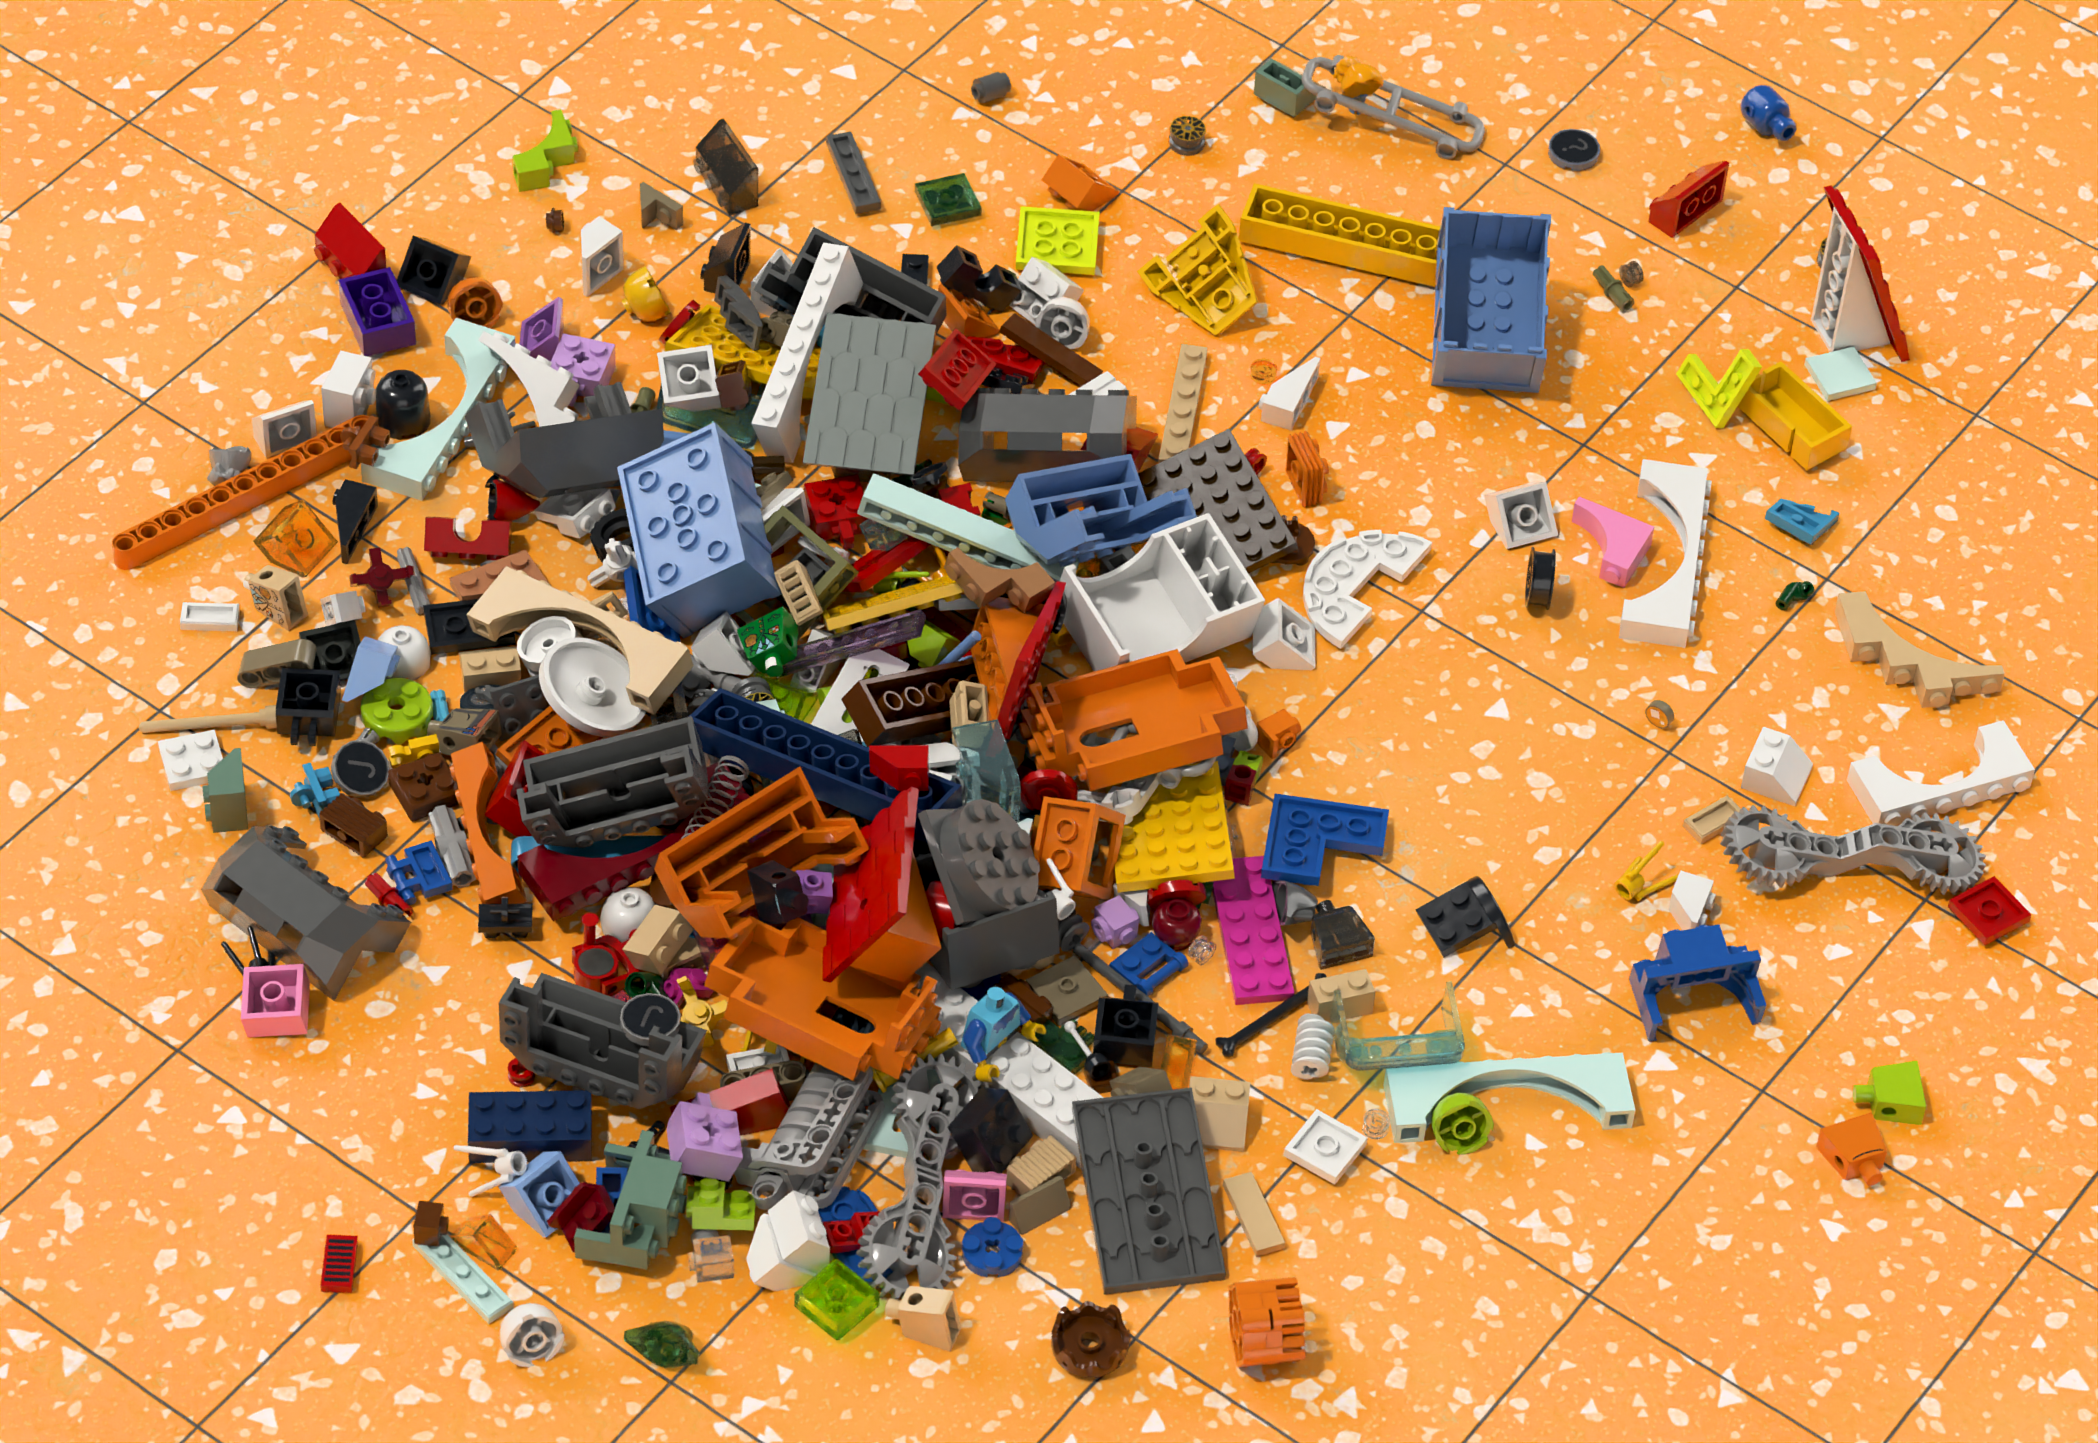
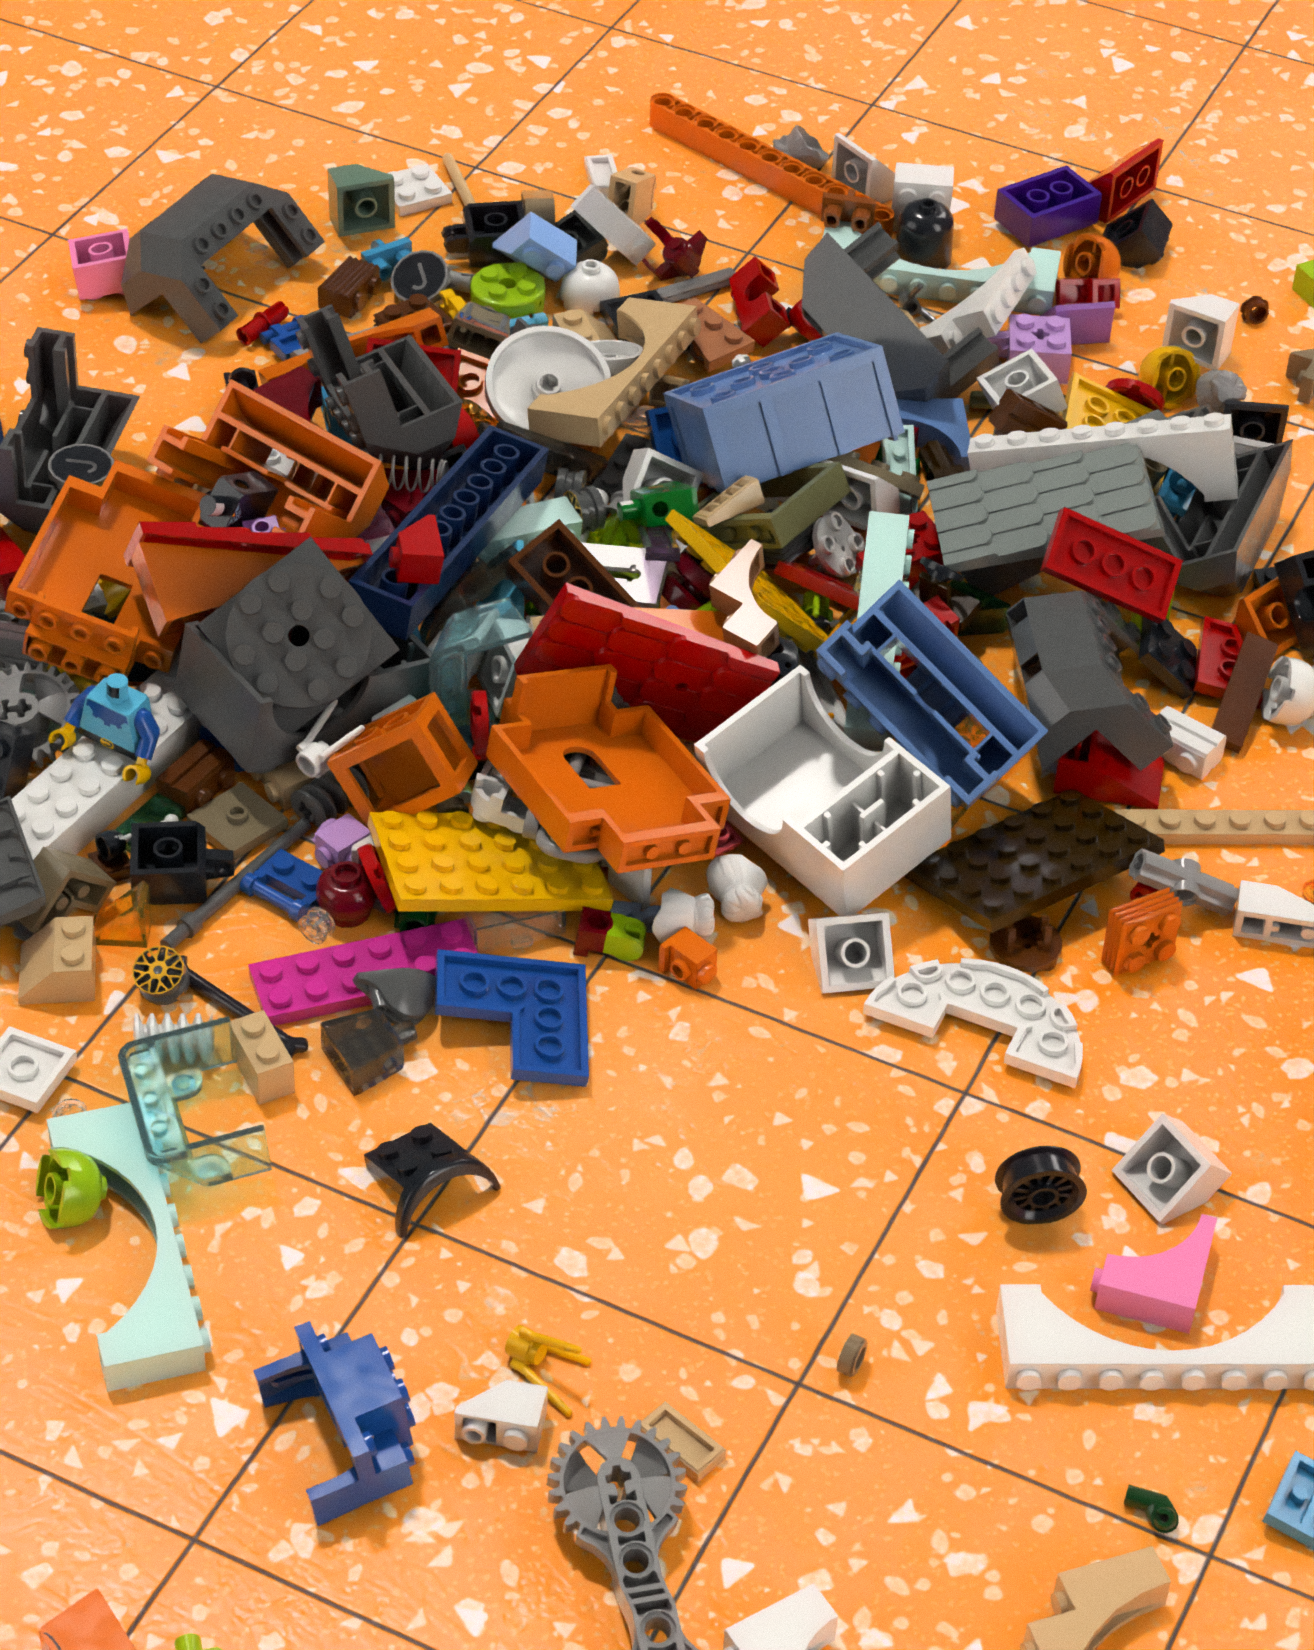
camera: 80 degrees right, 5 degrees down
clear yellow slope [253,500,338,578] -> none
black slope [332,479,378,564] -> none
white slope [1741,726,1813,806] -> none
none -> dark grey wheel [132,946,190,1005]
none -> red slope [1055,278,1120,309]
none -> light grey piece [1129,848,1239,916]
none -> light grey hair [1196,369,1248,413]

